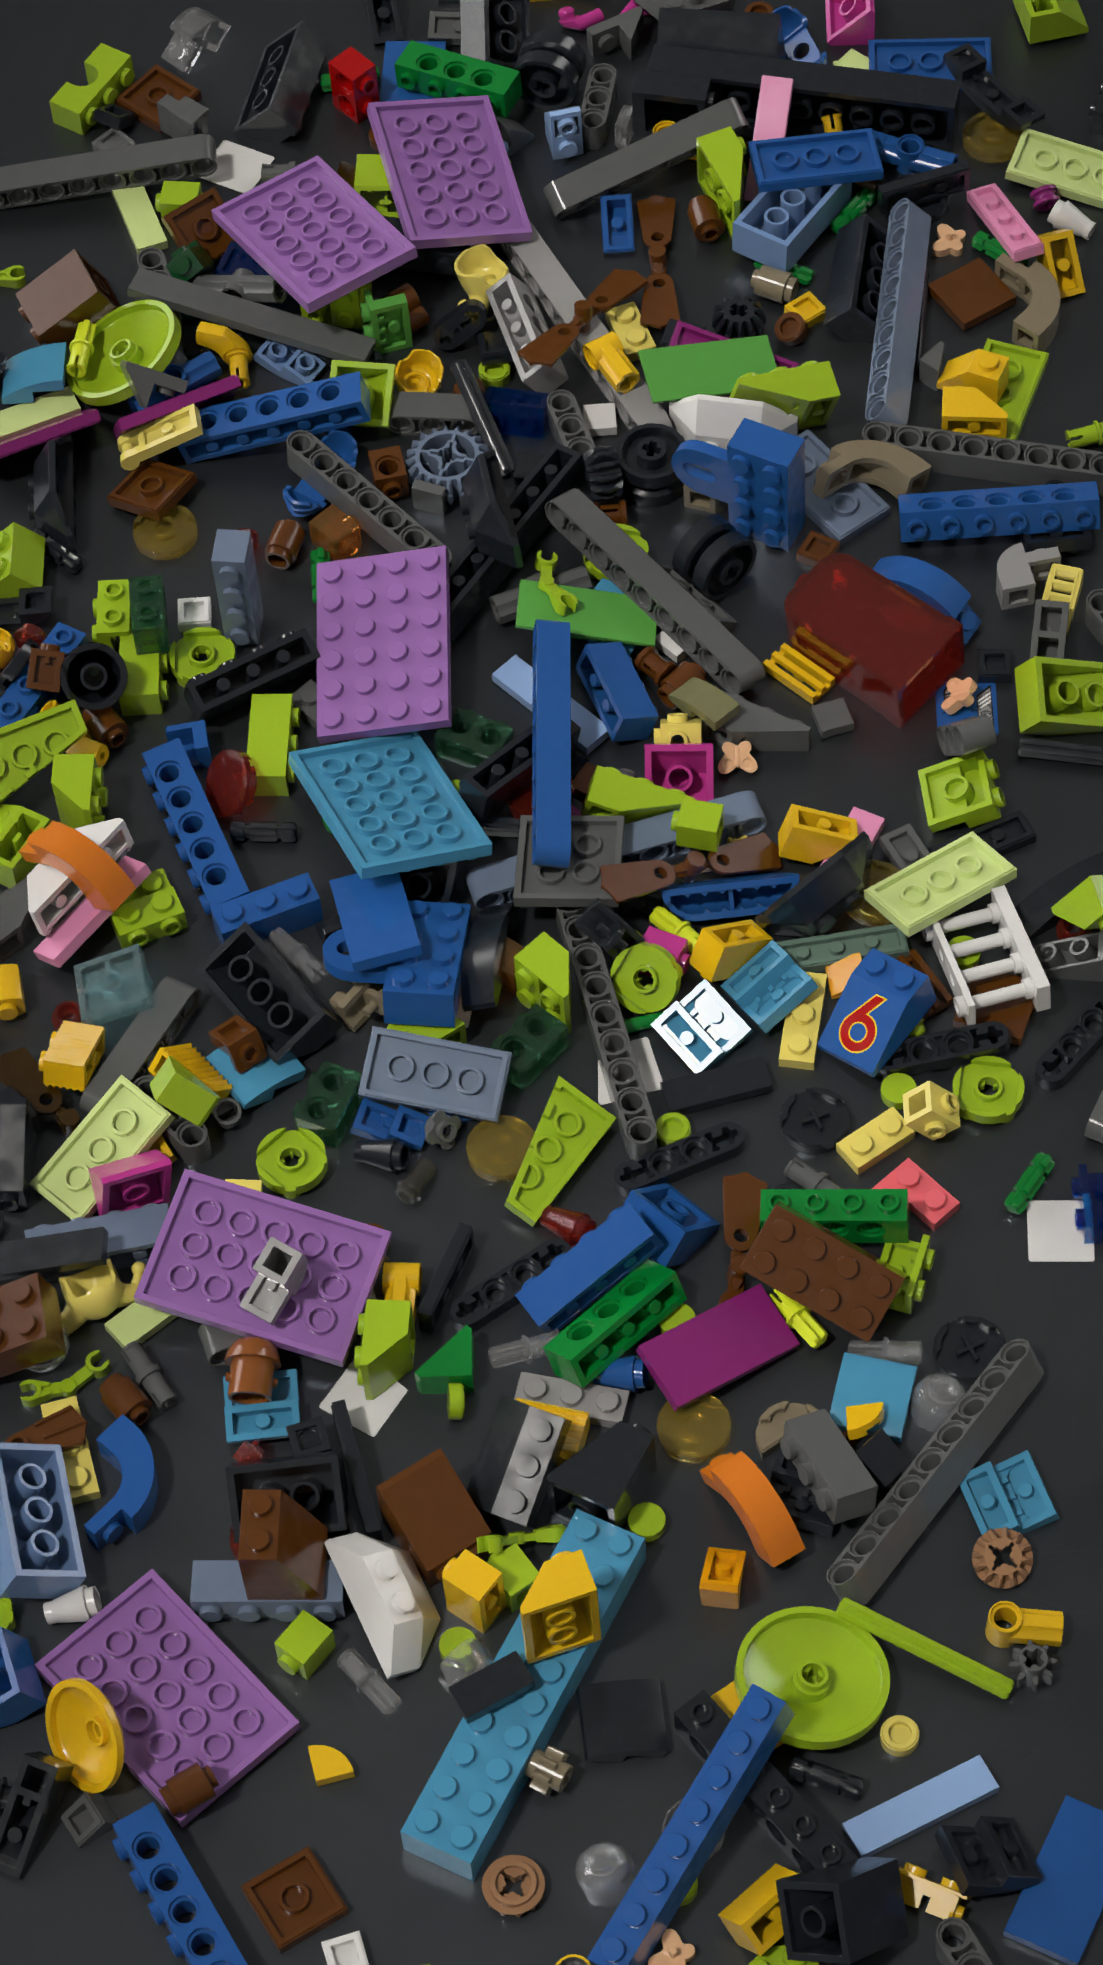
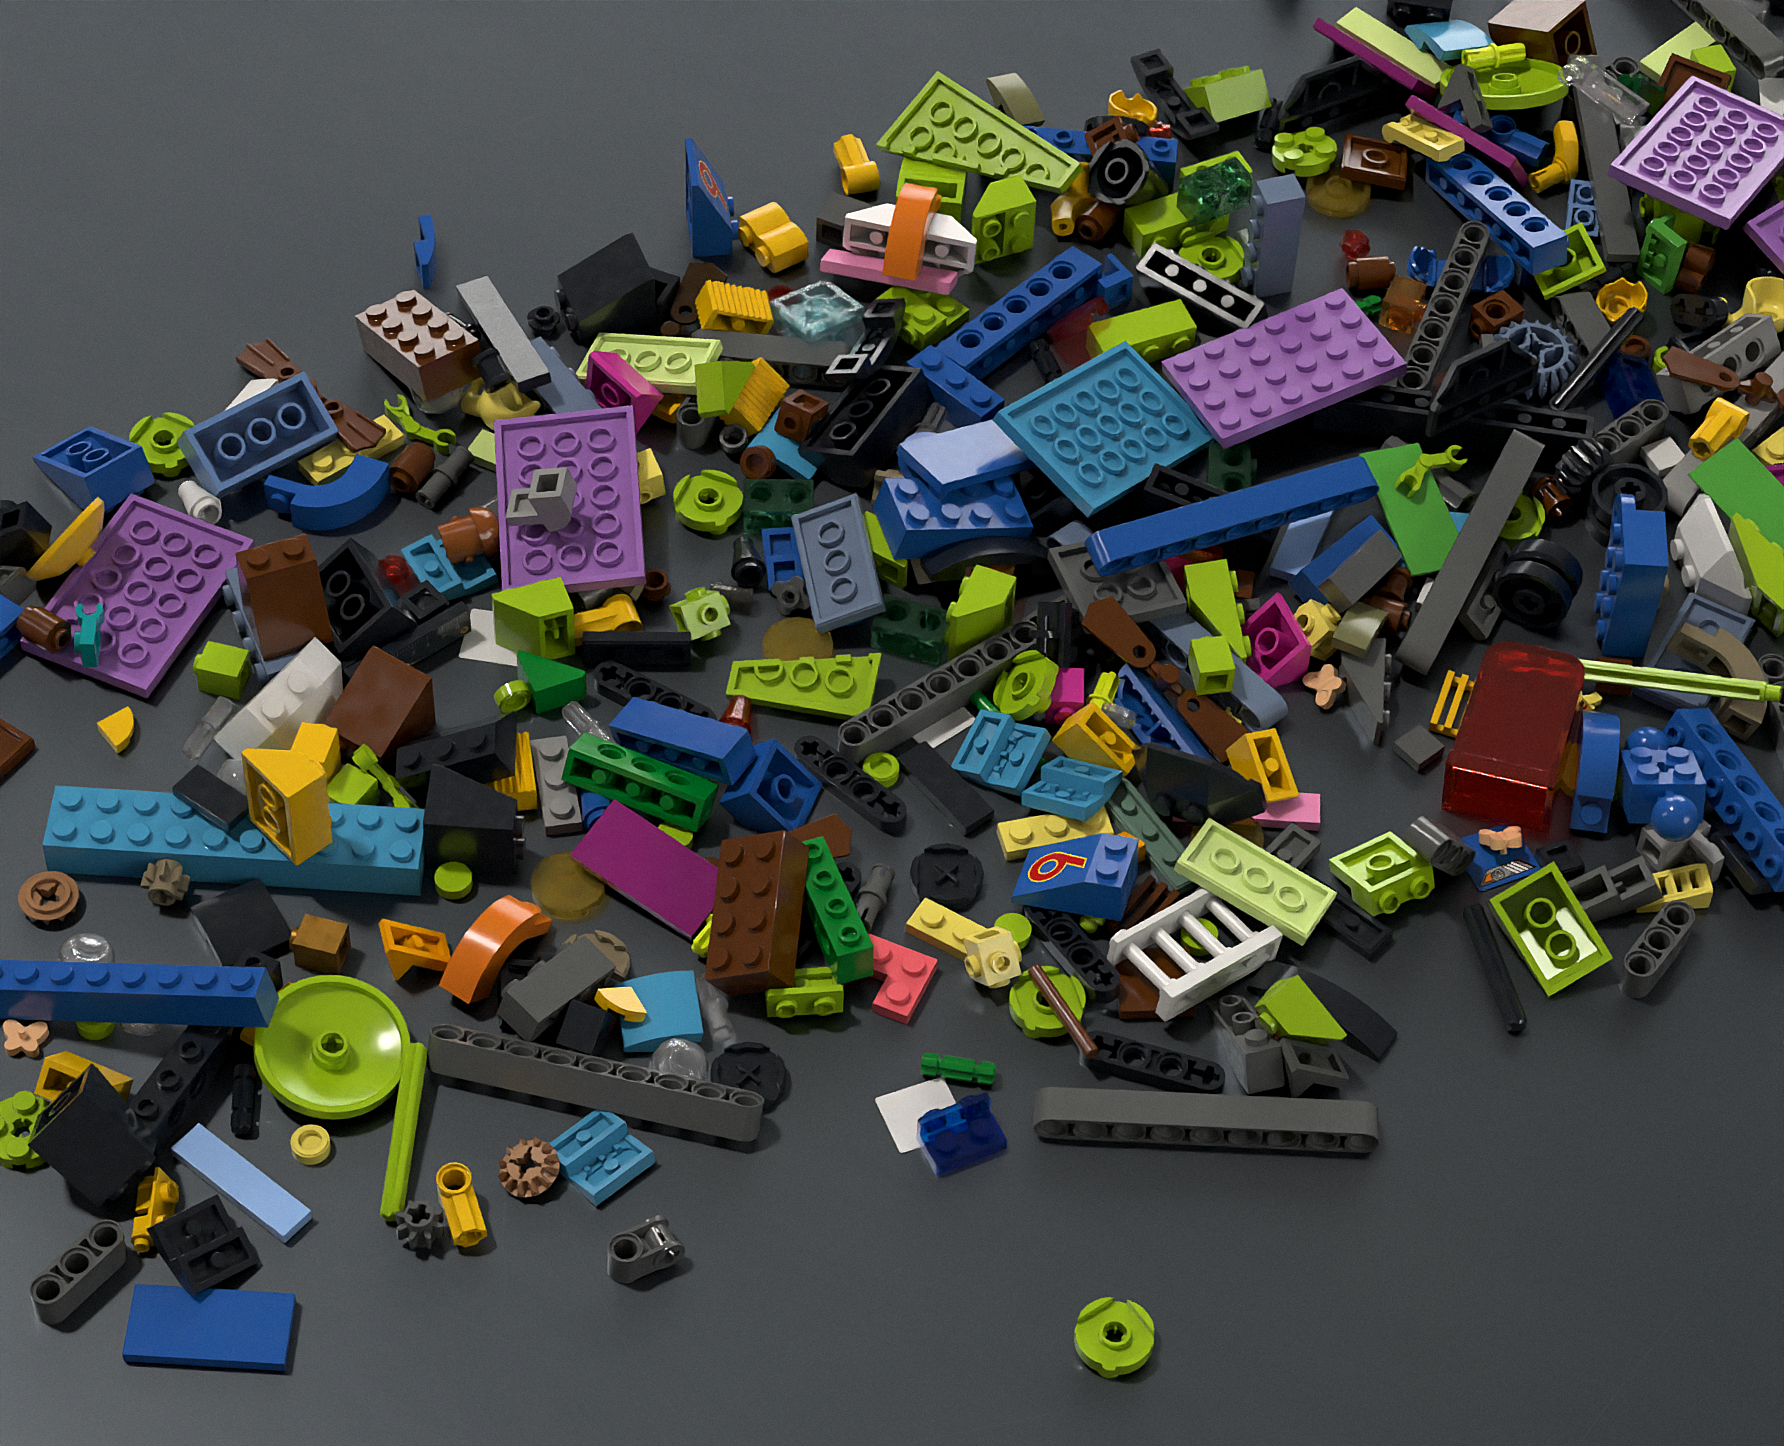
camera: 60 degrees right, 5 degrees down
none -> teal plate [74,603,105,667]
none -> pearl gold brick [289,914,351,975]
none -> black bush [470,348,513,394]
none -> lime brick [669,587,731,641]
none -> reddish brown tile [740,445,776,481]
none -> black slope [825,298,906,380]
none -> reddish brown bar [1028,964,1099,1059]
none -> clear tile [1101,703,1137,728]
none -> lime plate [1272,127,1337,177]
none -> dark grey slope [1317,529,1403,613]
none -> lime piece [1493,650,1782,703]
none -> clear plate [1558,56,1650,125]
none -> blue brick [1616,726,1707,842]

